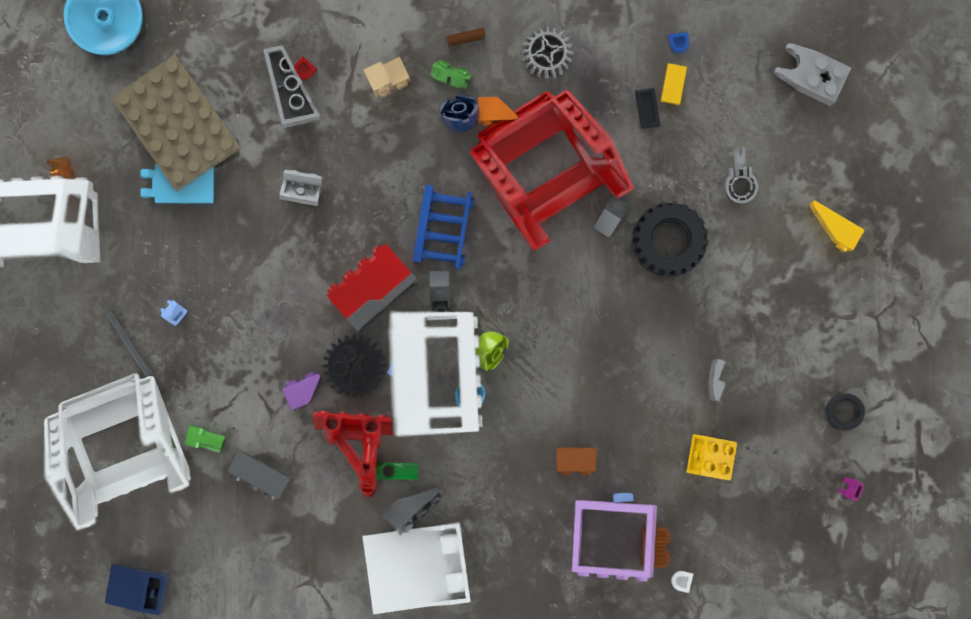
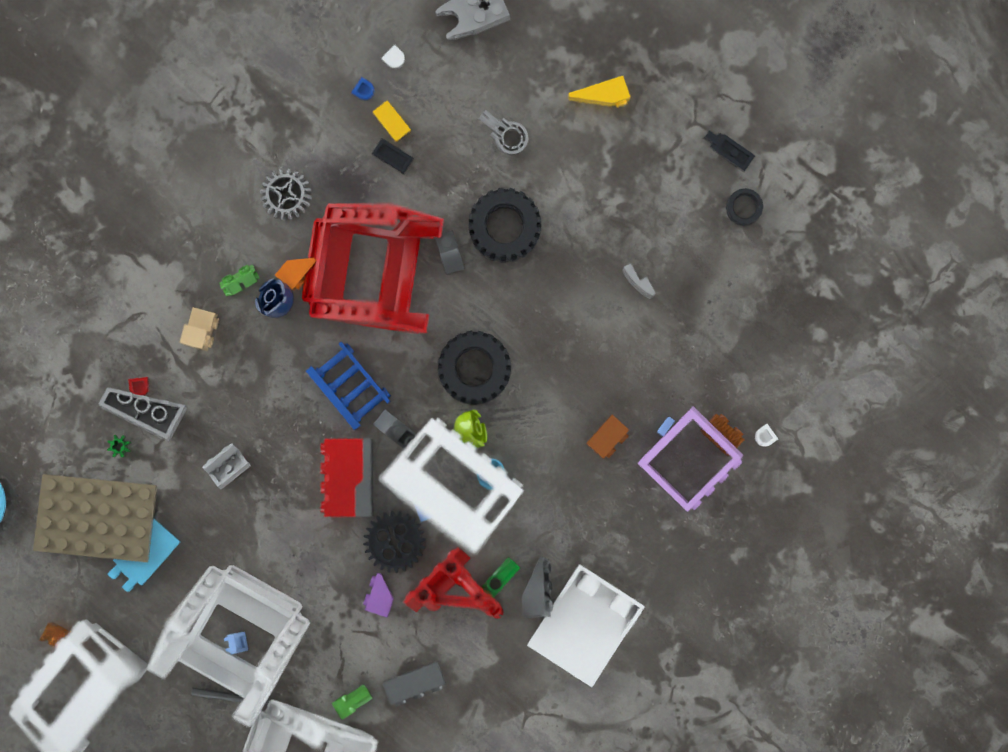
camera: 45 degrees left, 0 degrees up
reddish brown tile [446,27,485,47] -> none
yellow bracket [686,434,737,480] -> none
magenta tile [839,478,865,503] -> none
none -> green gear [107,435,131,458]
none -> white piece [147,565,310,727]
none -> white tile [382,45,405,69]
none -> black tyre [438,331,511,405]
none -> black hinge [704,130,755,172]

